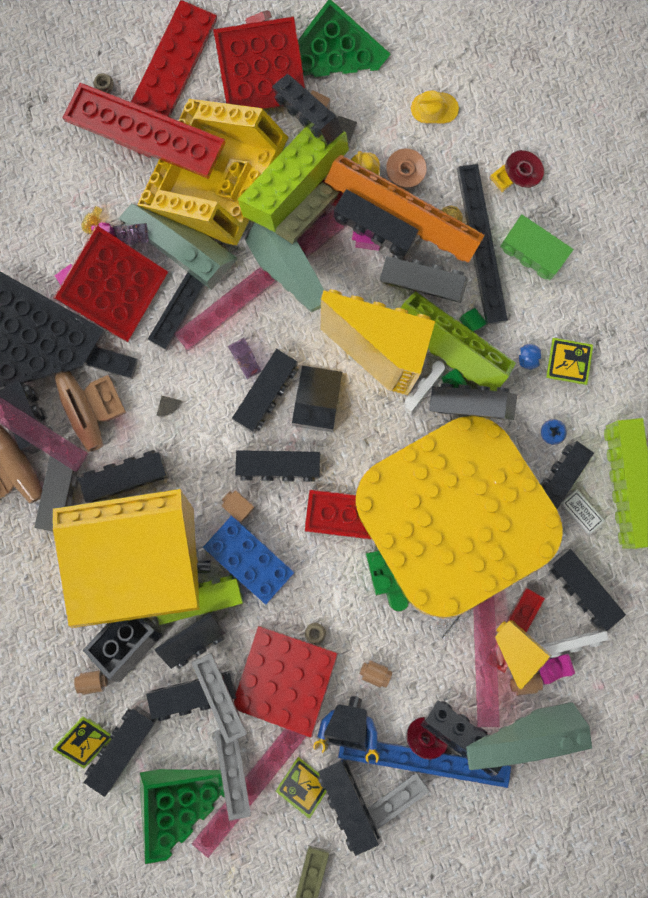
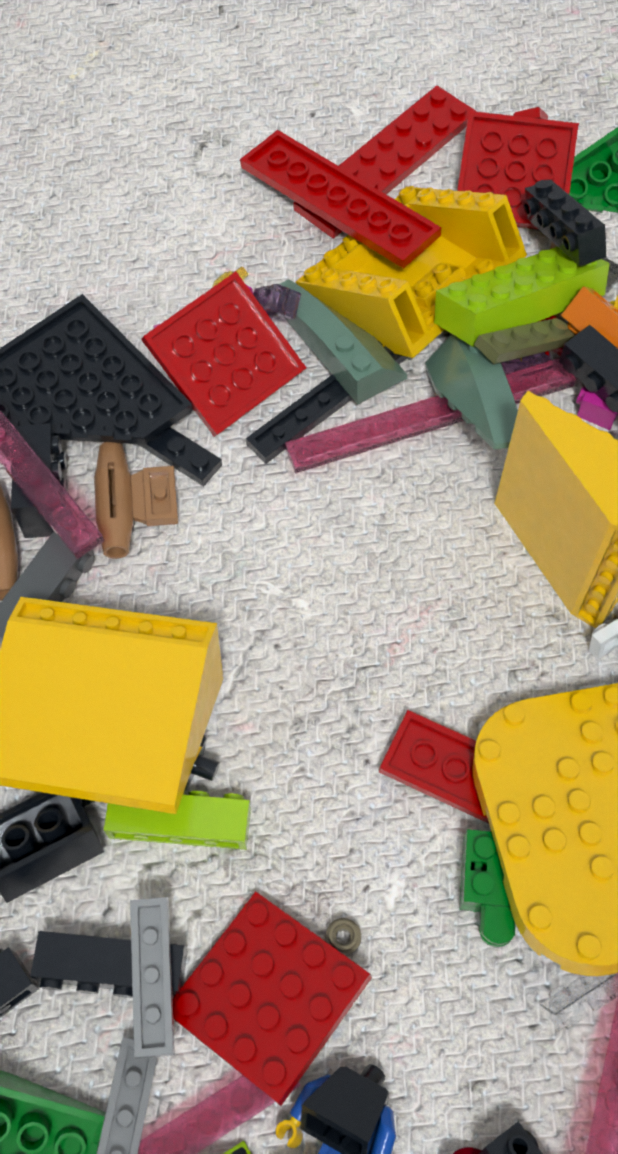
camera: 25 degrees right, 20 degrees down
black brick [78,450,169,503] -> none
dark tan plate [93,73,114,93] -> none
black slope [154,611,228,669] -> none
clear smoke tile [156,396,183,417] -> none
blue brick [203,516,295,605] -> none
medium nougat brick [221,490,255,523] -> none
clear purple leg [228,337,262,380] -> none
black brick [232,348,299,434] -> none
black brick [235,450,320,482] -> none
black slope [292,365,342,433] -> none
medium nougat brick [359,660,392,688] -> none

